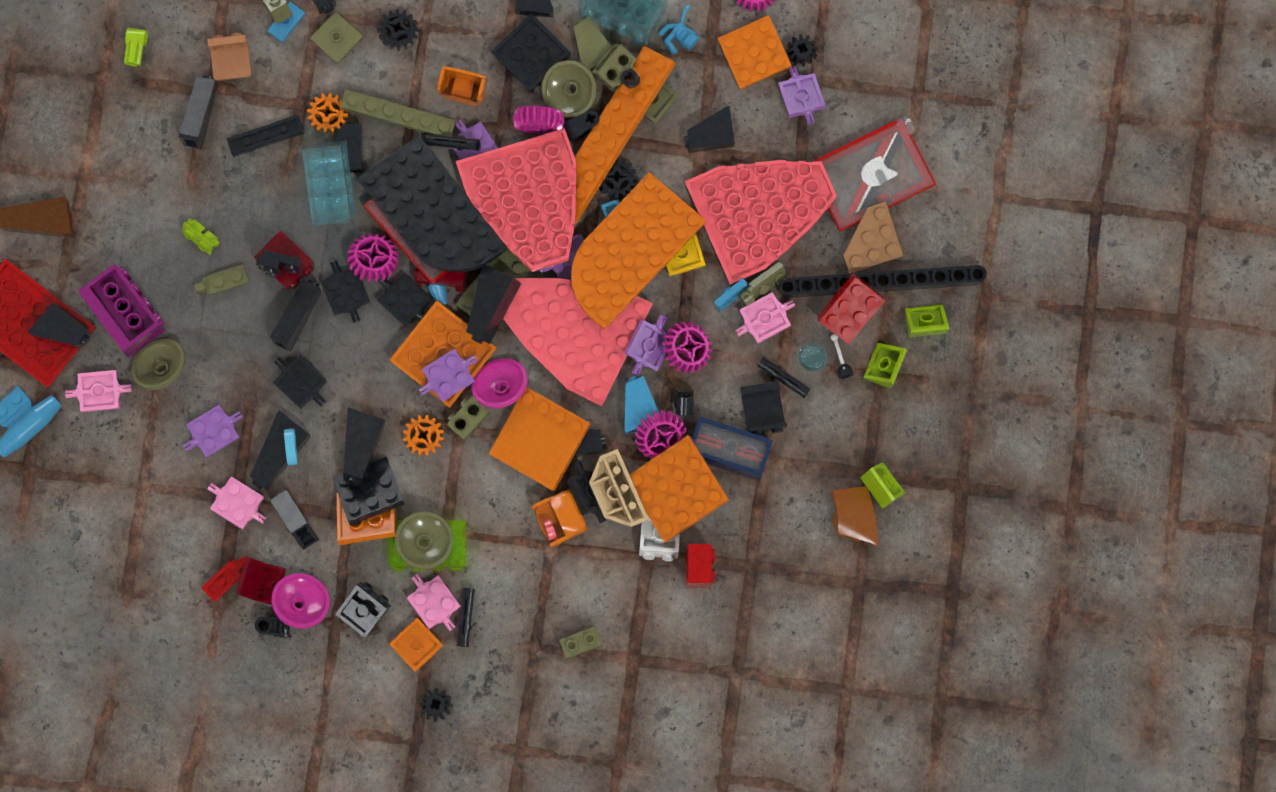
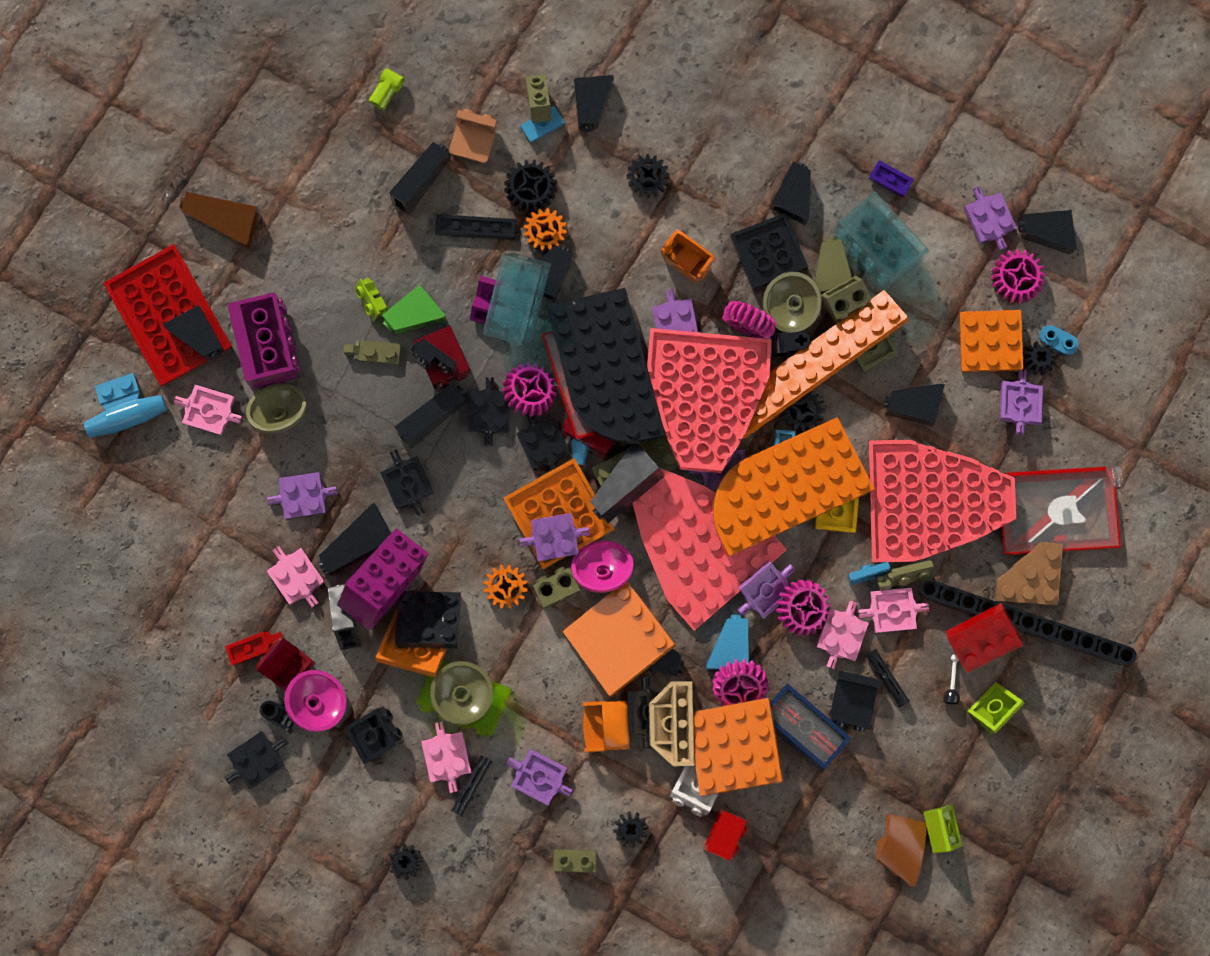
camera: 25 degrees right, 0 degrees up
medium azure beam [284,429,298,466] -> none
olive plate [310,12,364,64] -> none
olive plate [340,89,455,137] -> none
black slope [343,408,385,487] -> none
orange plate [389,618,444,673] -> none
black pin [424,134,481,151] -> none
coral tile [543,519,556,543] -> none
black bush [621,69,640,88] -> none
dark azure piece [658,5,700,55] -> none
black piece [674,390,694,416] -> none
clear light blue hair [798,343,828,372] -> none
lime slope [905,304,949,338] -> none
none -> black plate [224,731,288,790]
none -> magenta brick [337,528,429,631]
none -> bright green slope [382,285,447,335]
none -> magenta brick [470,276,500,326]
none -> black gear [504,159,558,214]
none -> medium lavender plate [506,749,573,805]
none -> black gear [613,811,649,847]
none -> bright pink plate [816,601,869,669]
none -> dark azure plate [1039,325,1079,356]

